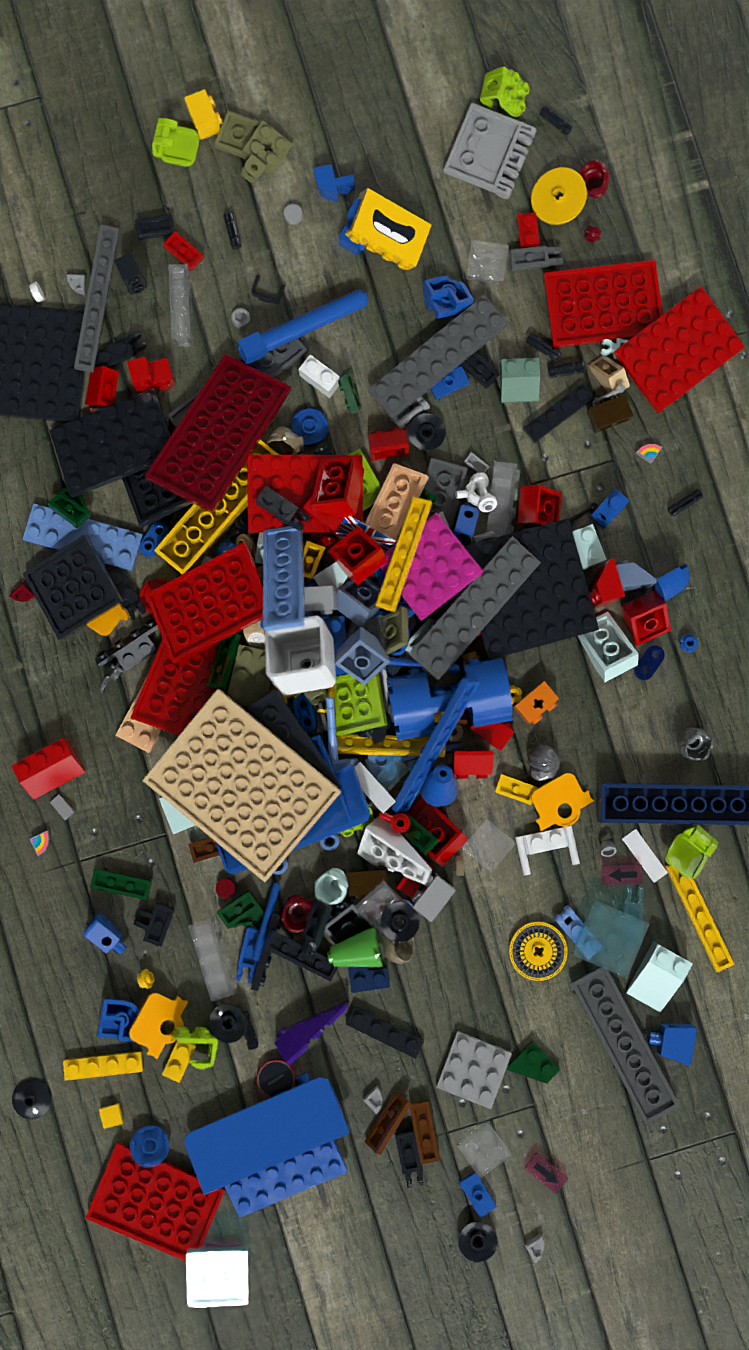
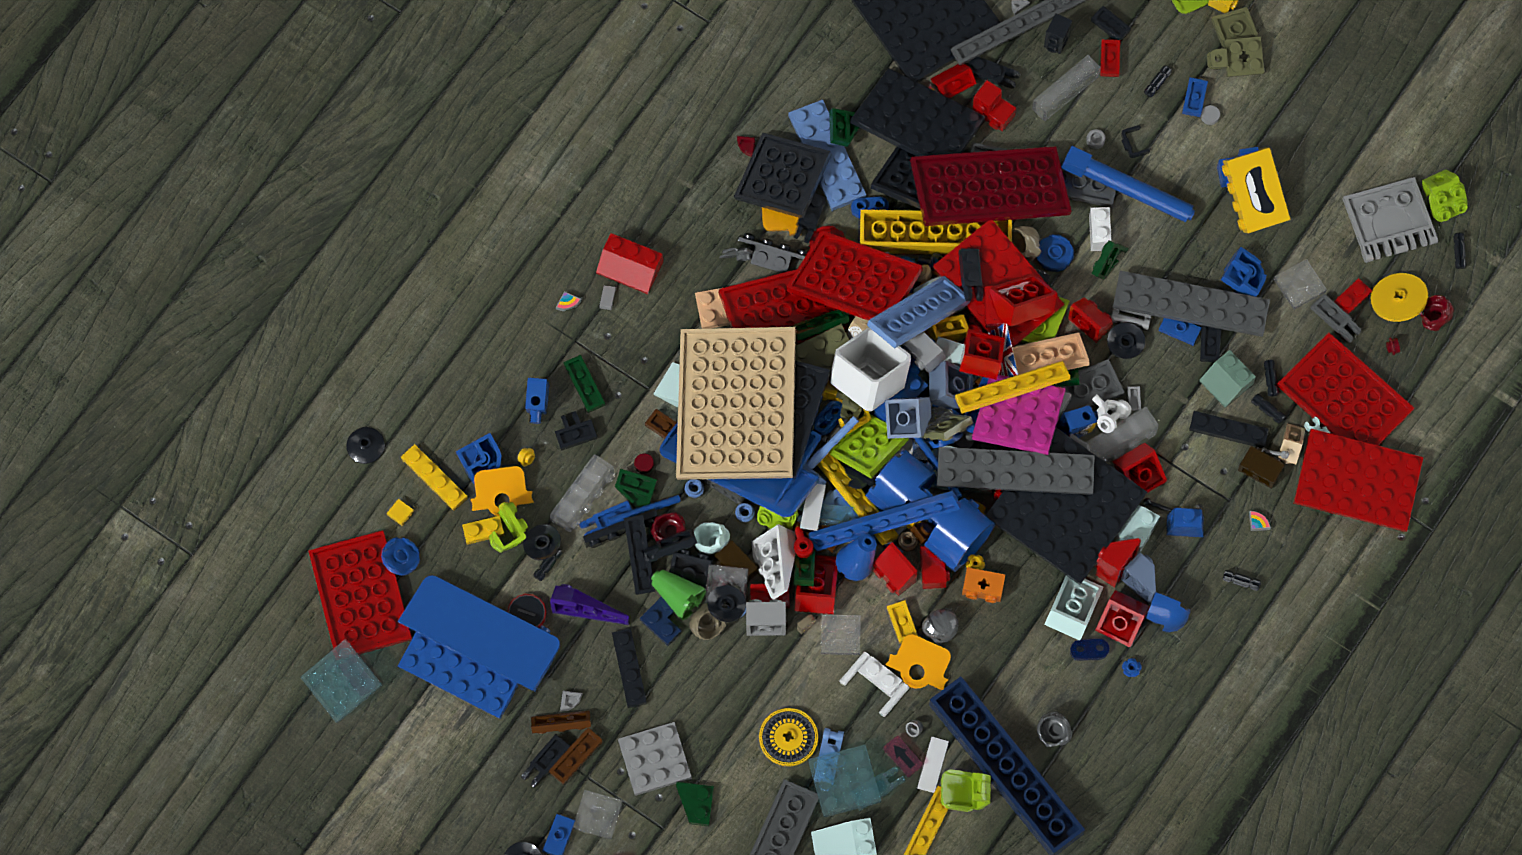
camera: 55 degrees right, 15 degrees down
blue brick [313,164,355,201] -> none
none -> blue plate [1182,78,1208,117]

